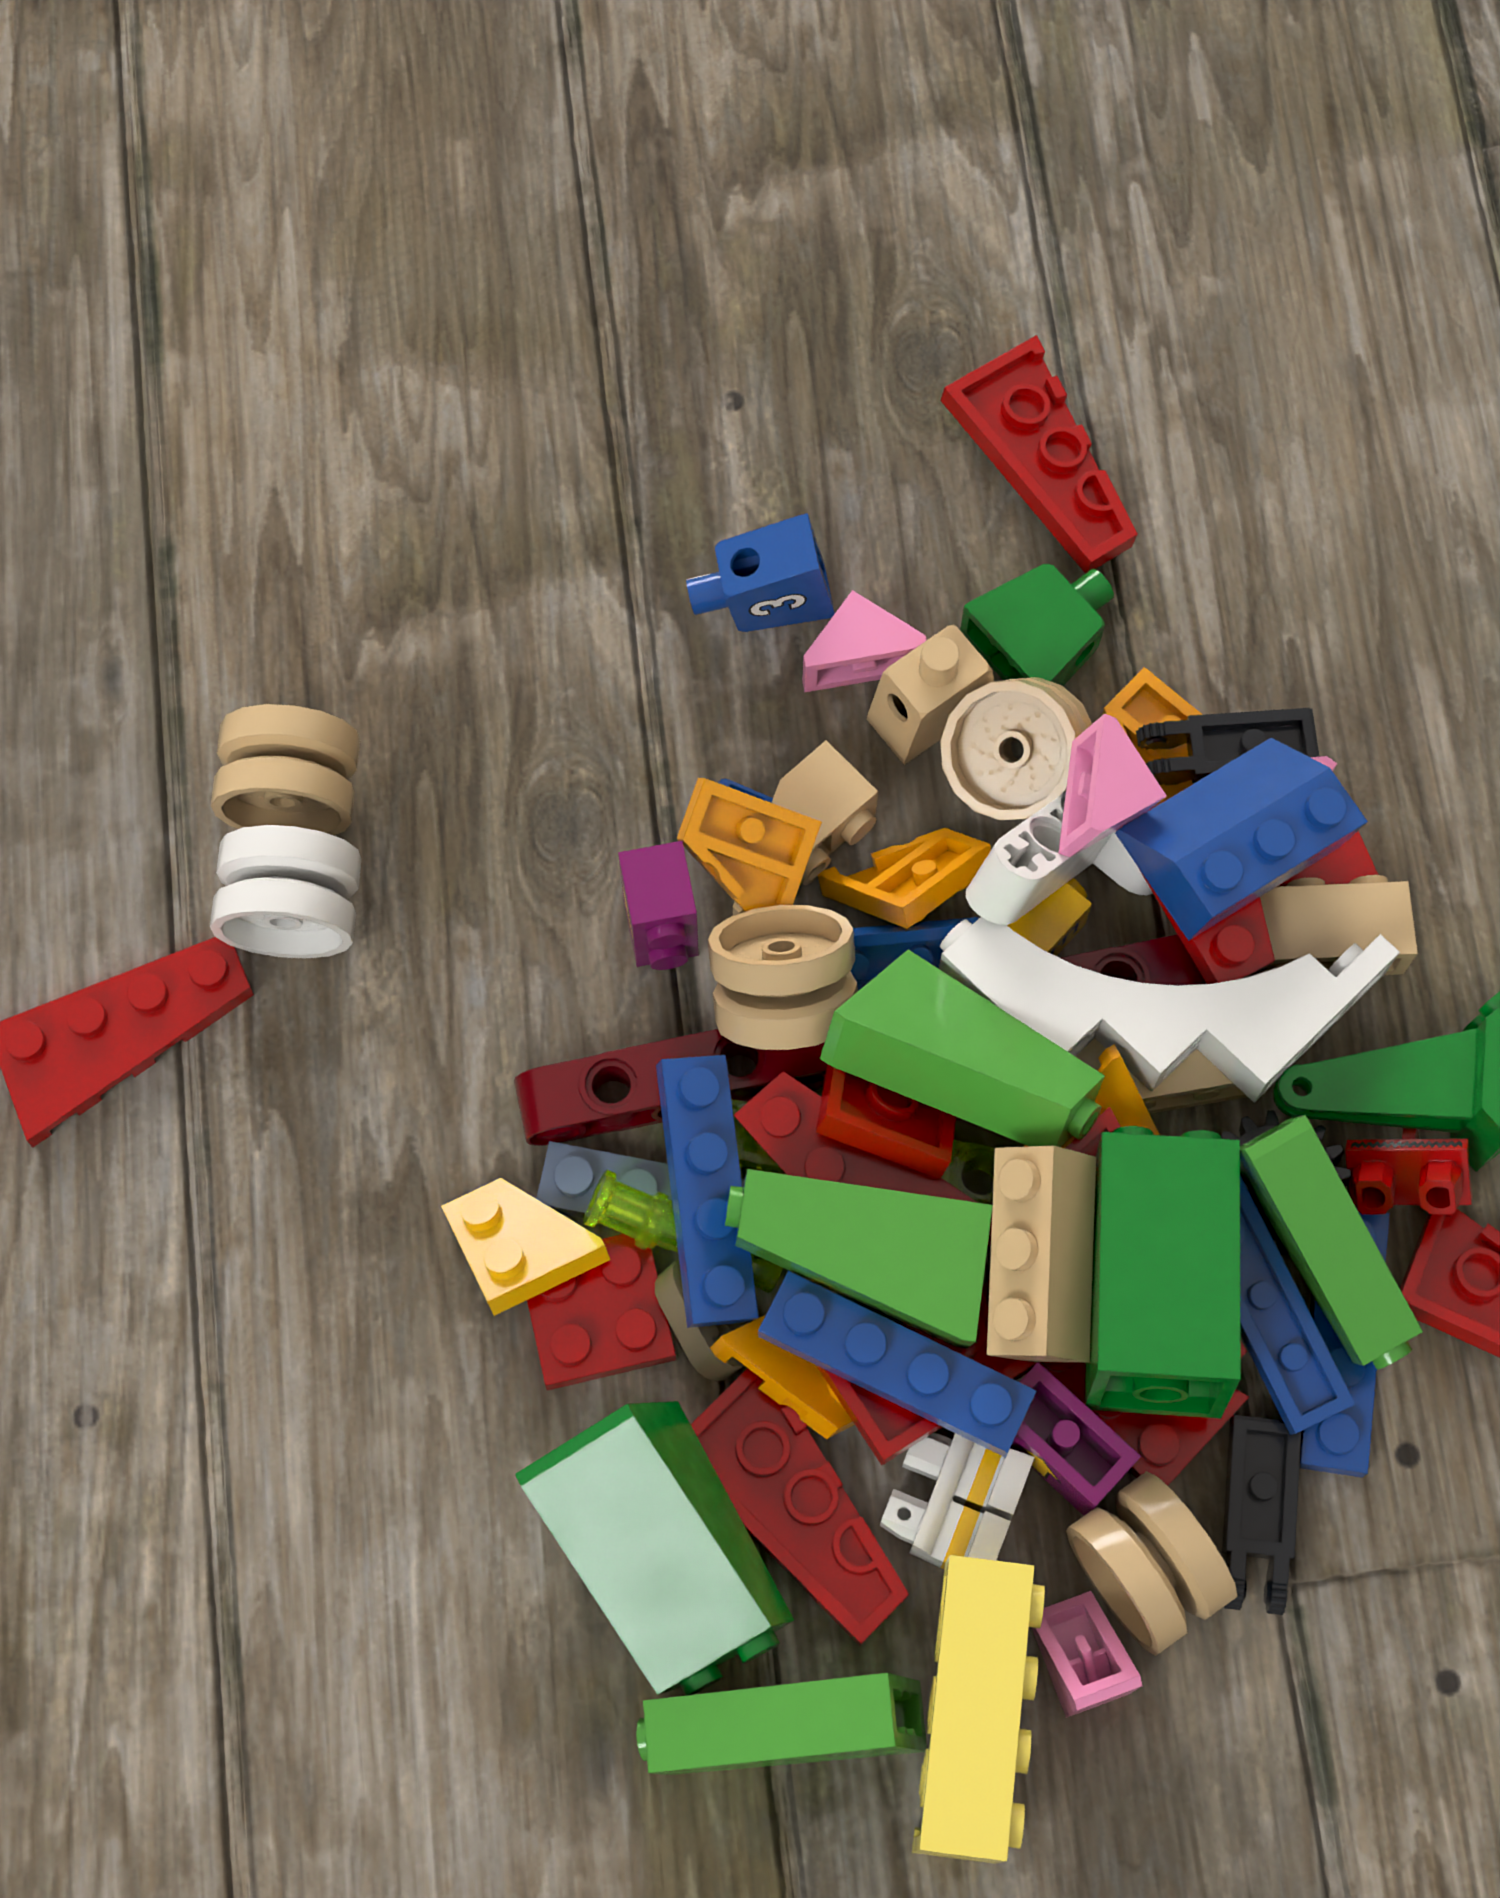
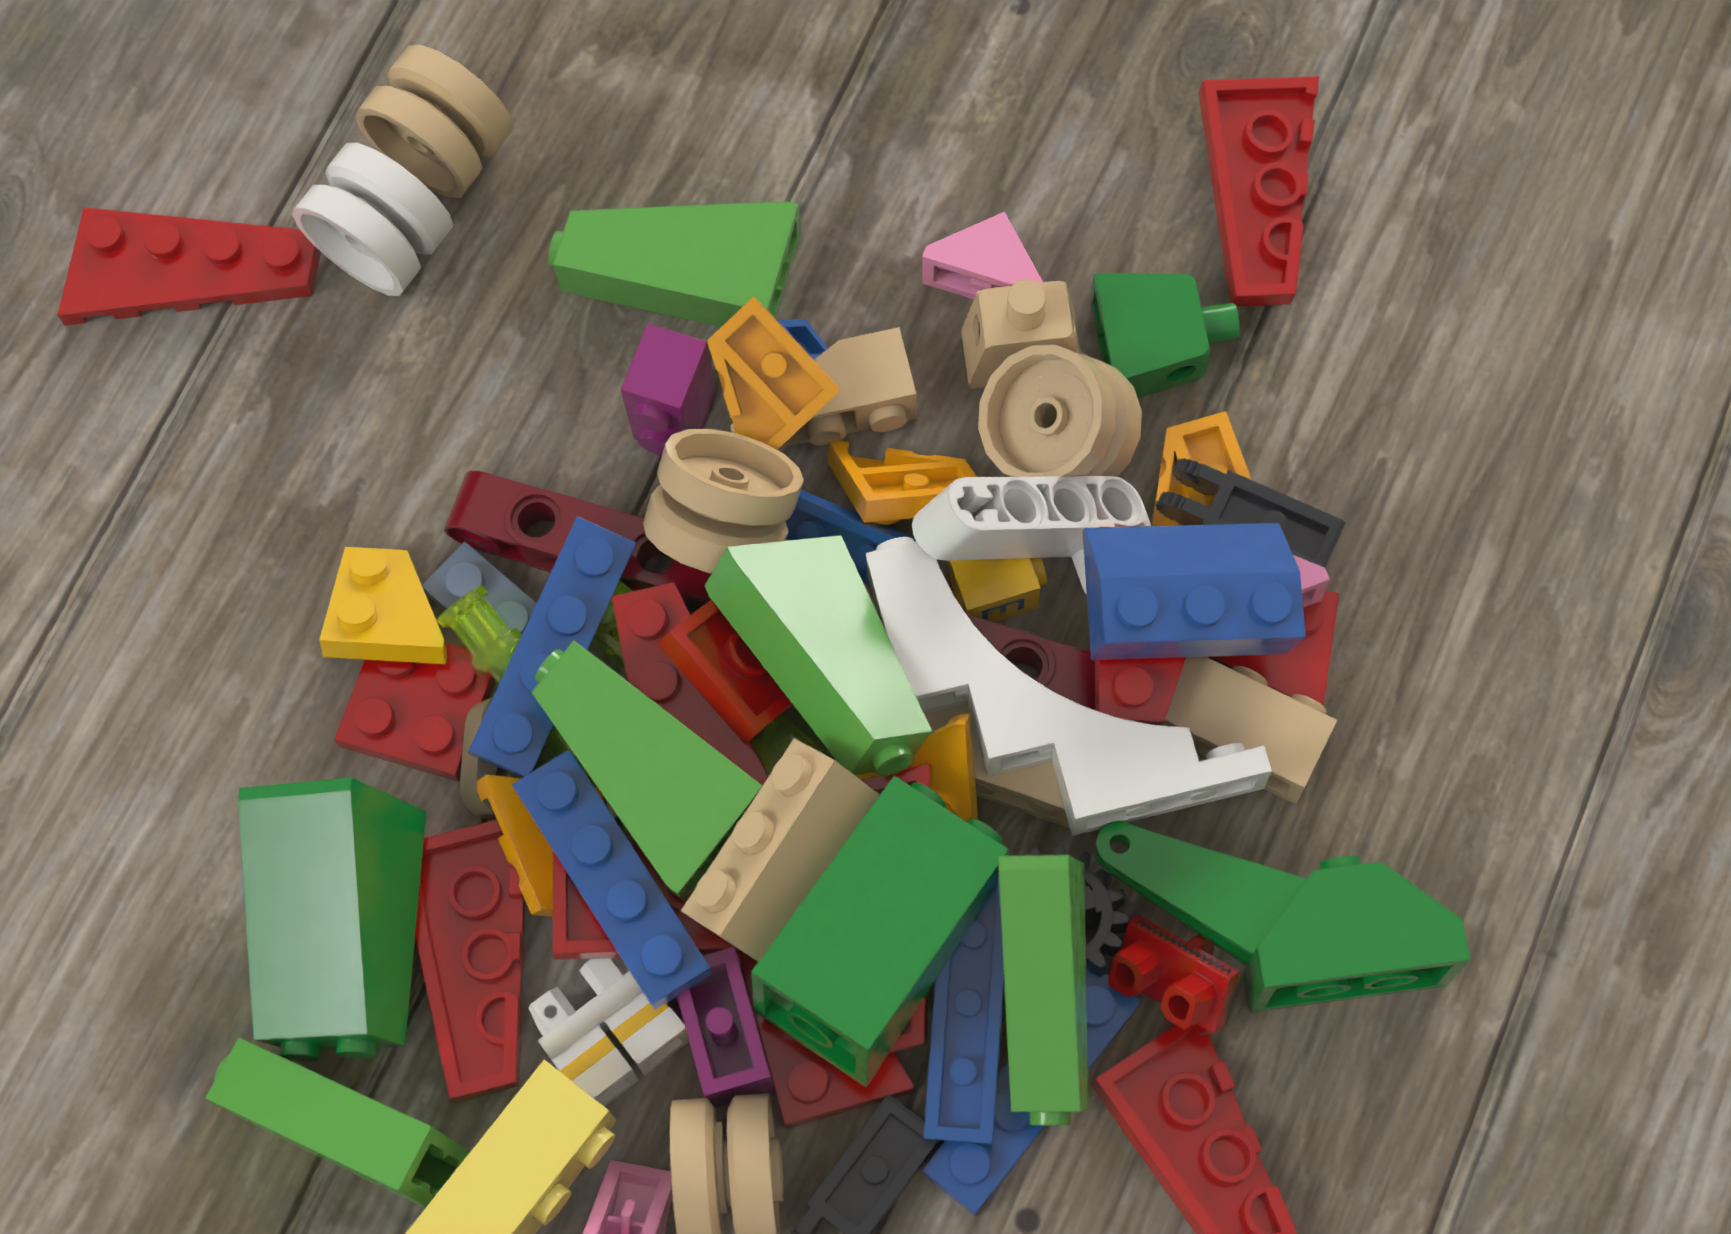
camera: 35 degrees right, 0 degrees up
blue torso [686,513,835,632] -> none
bright pink slope [1058,714,1167,857] -> none
none -> bright green slope [548,201,801,327]

